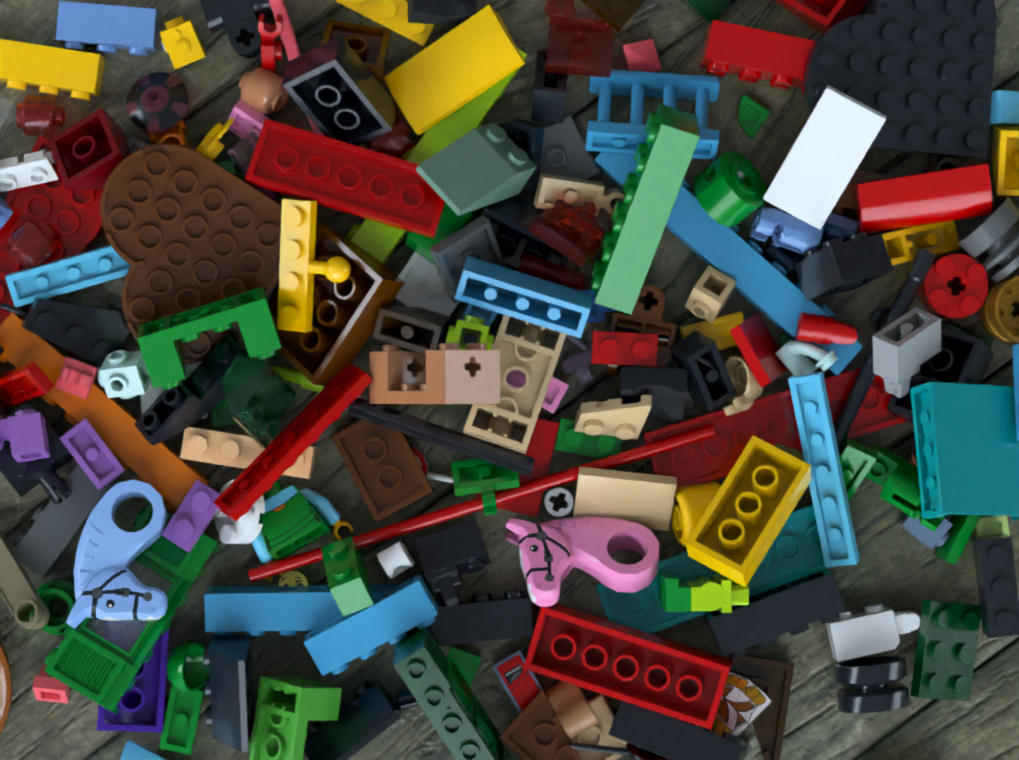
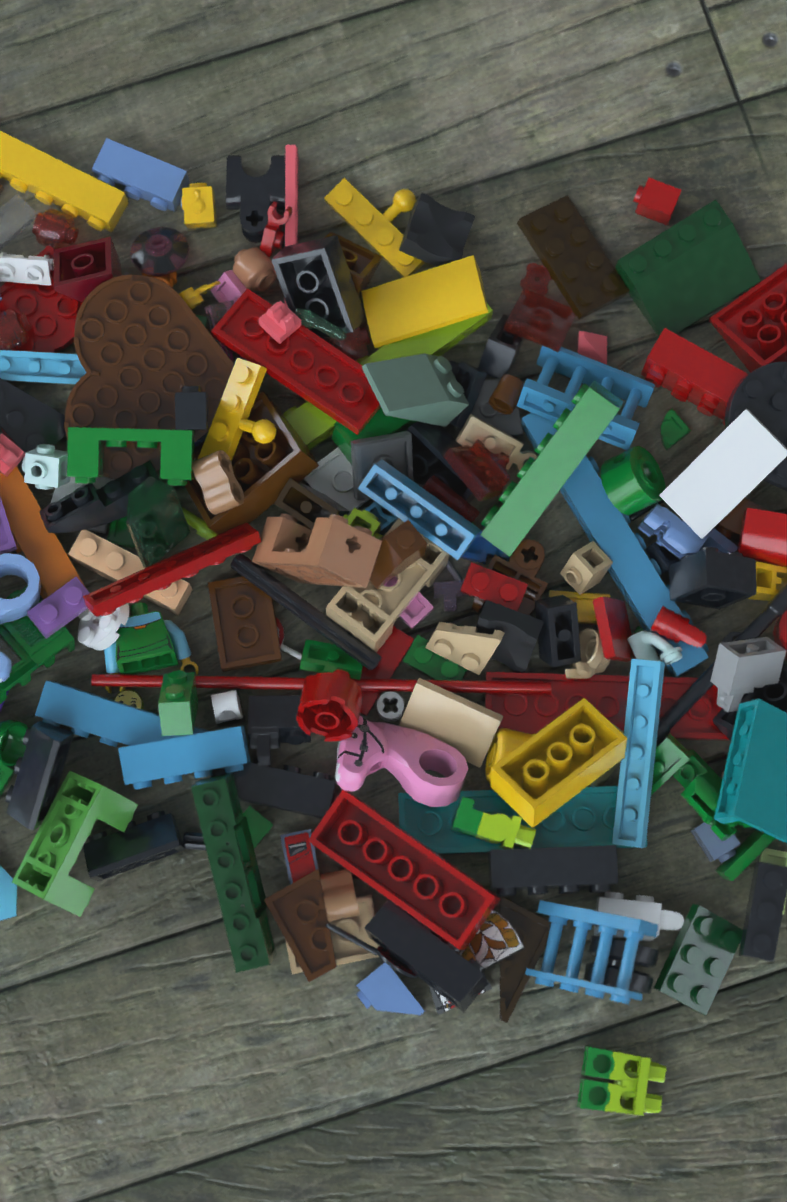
camera: 15 degrees right, 10 degrees down
none -> black brick [175,386,209,430]
none -> medium nougat axle [192,450,244,515]
none -> coral tile [258,301,302,344]
none -> clear green piece [295,308,347,341]
none -> red brick [296,669,363,742]
none -> reddish brown slope [369,520,427,590]
none -> reddish brown beam [488,374,524,415]
none -> dark azure fence [525,900,659,1004]

